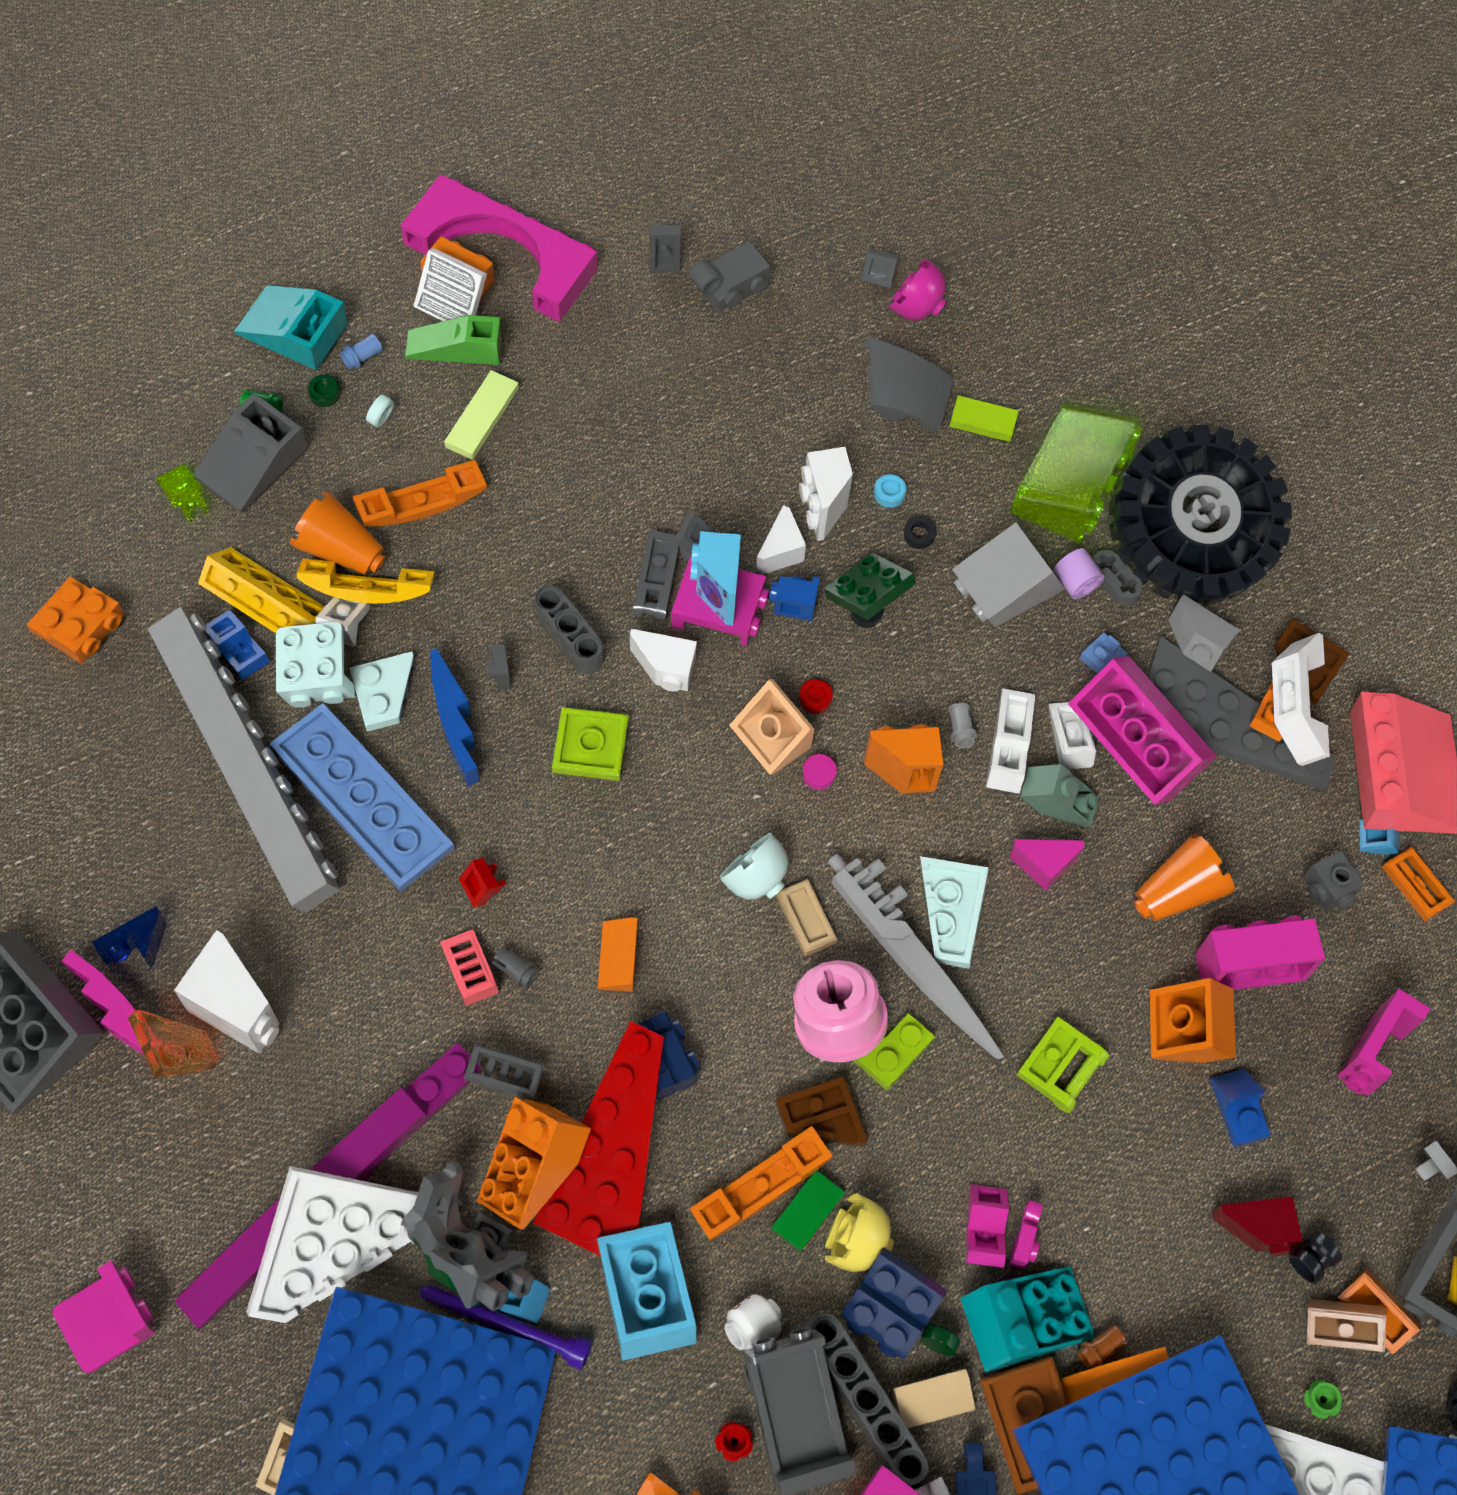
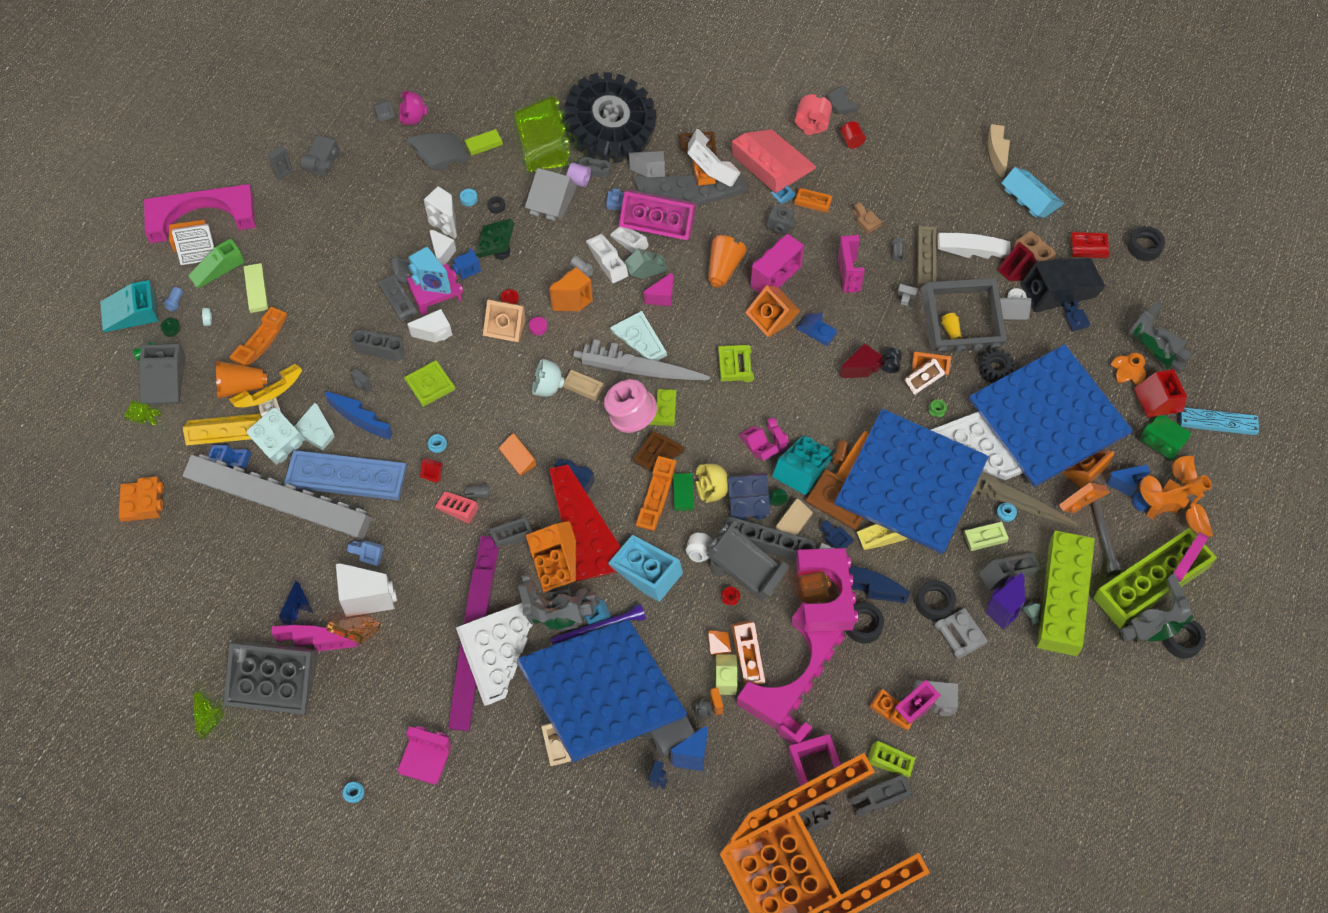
camera: 35 degrees left, 5 degrees down
none -> medium blue plate [347,540,384,566]
none -> medium azure plate [428,434,447,453]

